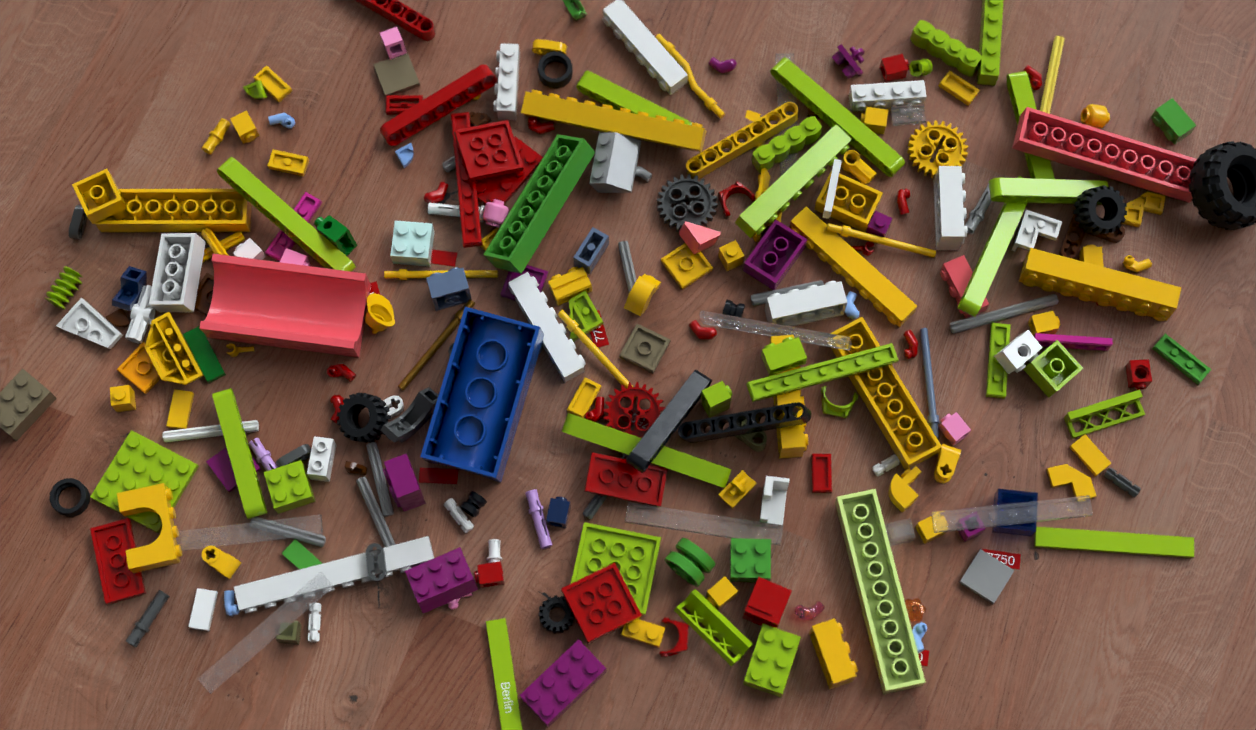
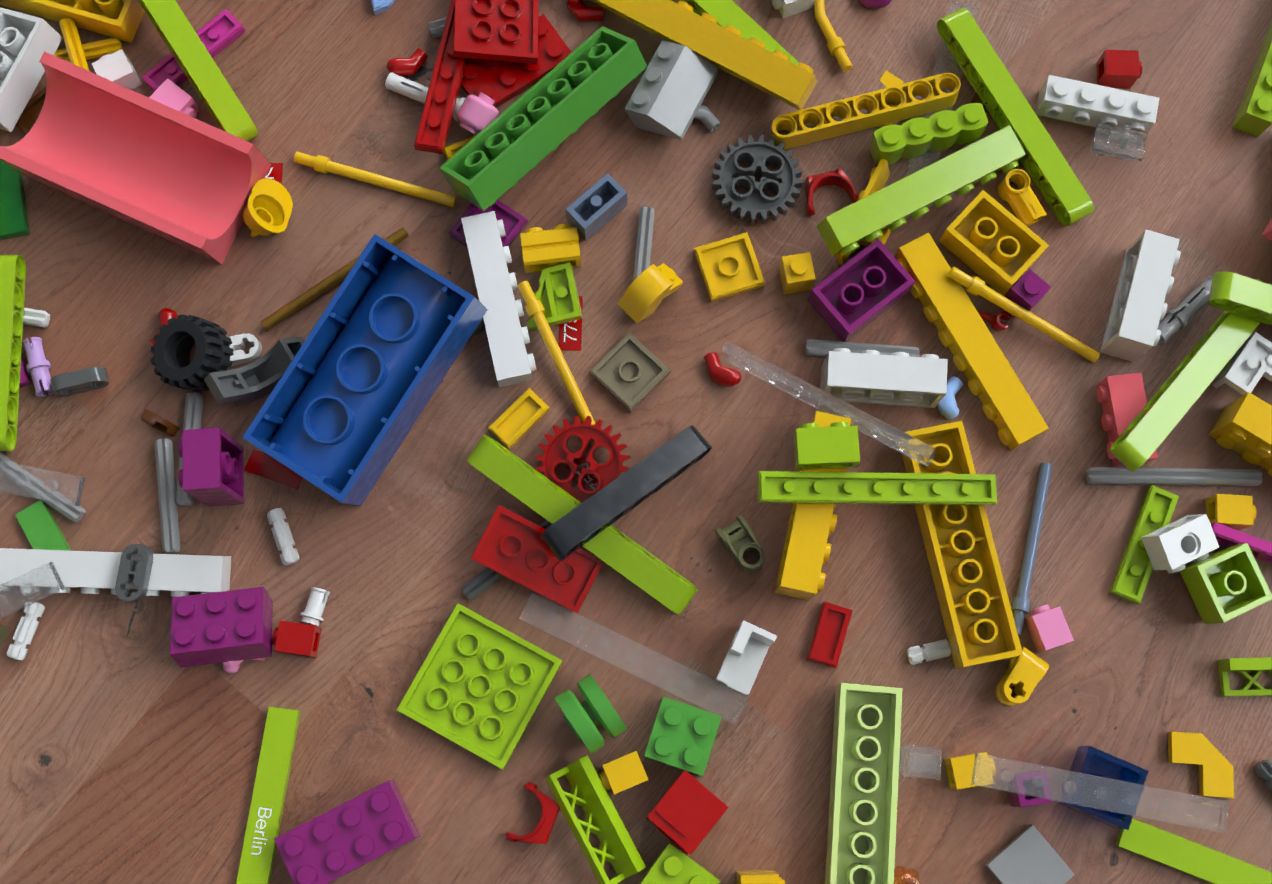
camera: 15 degrees right, 5 degrees up
yellow hand [226,343,254,357] -> none
lime brick [264,460,316,514] -> none
white brick [307,436,336,482] -> none
green torso [314,216,358,256] -> none
red arm [327,364,356,382] -> none
light aqua brick [390,221,434,267] -> none
sand blue brick [426,267,472,311] -> none
red sticker [431,249,457,267] -> none
black wheel [460,491,487,518] -> none
lavender pin [525,489,553,549] -> none
black tyre [539,595,575,634] -> none
dark blue brick [546,497,571,528] -> none
red plate [561,563,642,643] -> none
red arm [585,397,604,422] -> none
yellow plate [621,619,665,648] -> none
black beam [678,402,812,443] -> none
coral slope [679,221,721,254] -> none
lime brick [700,381,733,418] -> none
yellow hips [718,470,757,509] -> none
black wheel [722,299,745,322] -> none
clear pink arm [794,601,825,620] -> none
lime helmet [821,386,858,418] -> none
white tile [822,159,841,219] -> none
magenta hips [832,44,864,79] -> none
yellow brick [860,107,888,134] -> none
yellow brick [888,466,921,513] -> none
red arm [897,188,911,215] -> none
red arm [903,330,918,359] -> none
yellow gear [907,120,968,178] -> none
lime bush [909,59,933,76] -> none
lime brick [910,20,982,77] -> none
yellow tile [939,70,980,106] -> none
red sticker [982,549,1021,570] -> none
yellow tile [1070,434,1111,477] -> none

